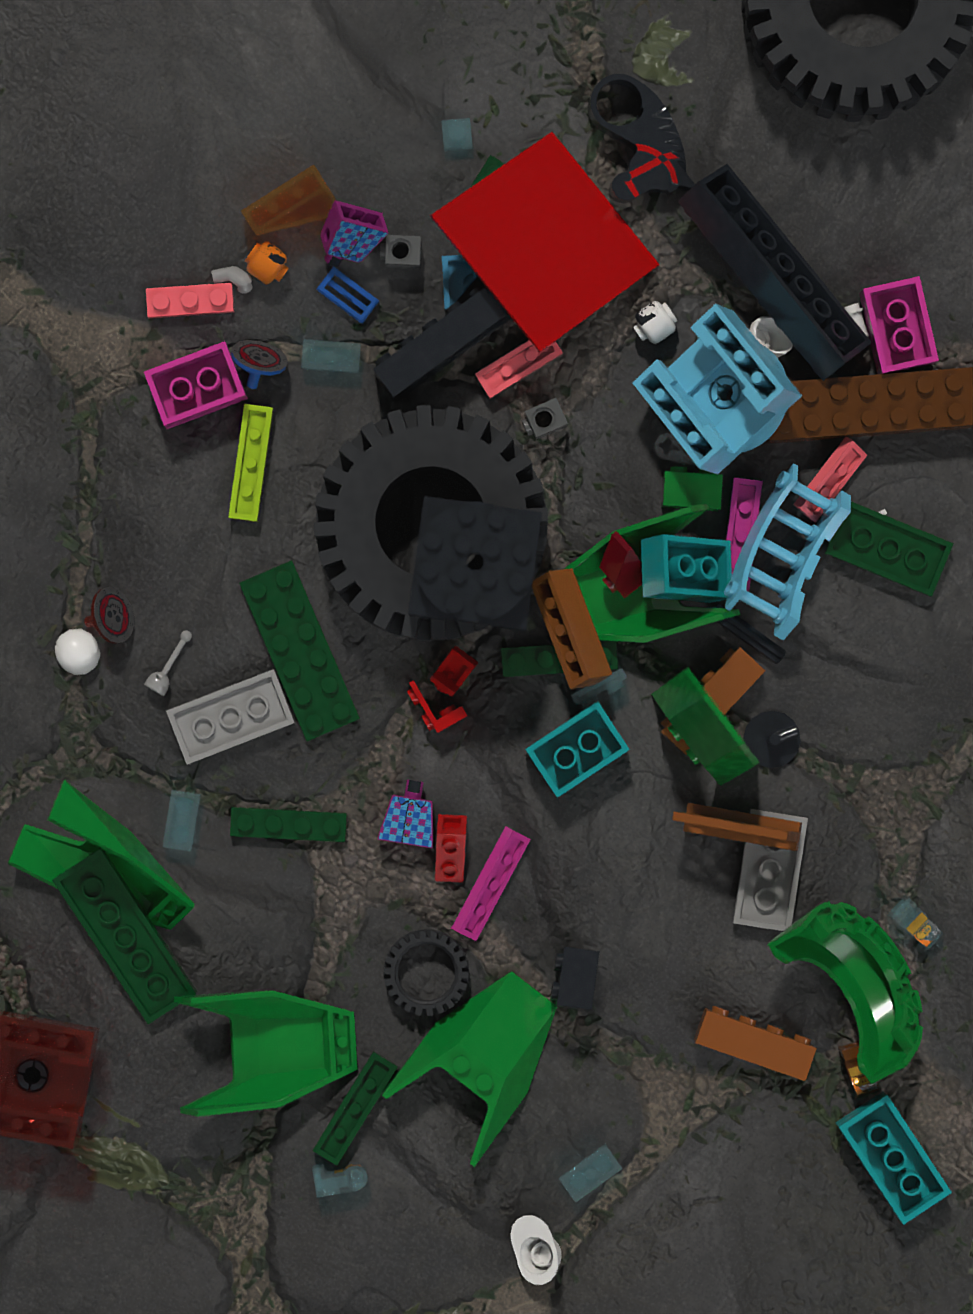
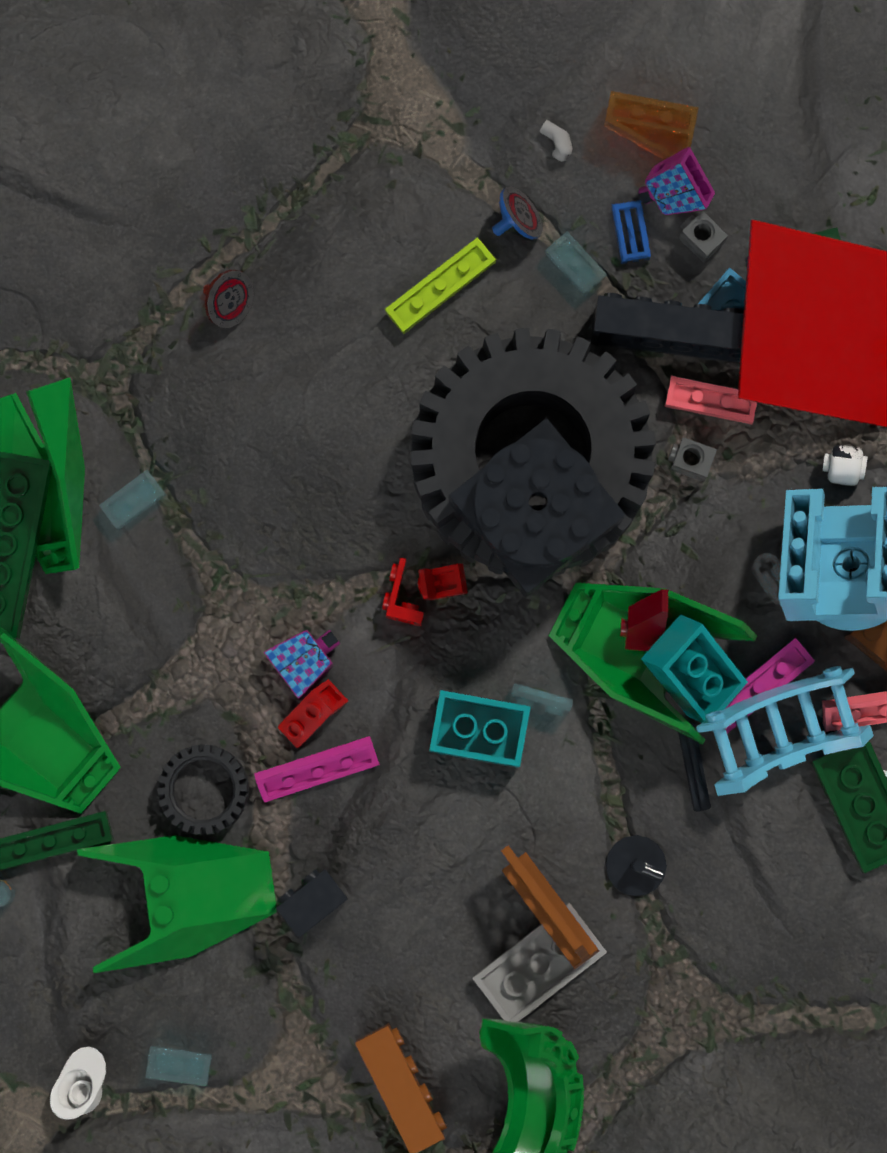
camera: 50 degrees right, 5 degrees down
white hair [55,628,101,675] -> none
dark pink brick [144,341,248,429] -> none
light grey hinge [144,630,192,696] -> none
coral plate [146,283,234,318] -> none
light grey plate [166,669,295,765] -> none
dark green plate [230,807,347,842] -> none
dark green plate [239,560,360,742] -> none
orange head [245,241,289,284] -> none
clear light blue plate [441,118,473,151] -> none
dark green plate [501,641,618,677] -> none
dark orange brick [532,568,613,689] -> none
green windscreen [651,667,760,786] -> none
dark orange brick [660,647,765,755] -> none
green brick [661,467,723,511] -> none
clear light blue leg [887,896,943,951] -> none

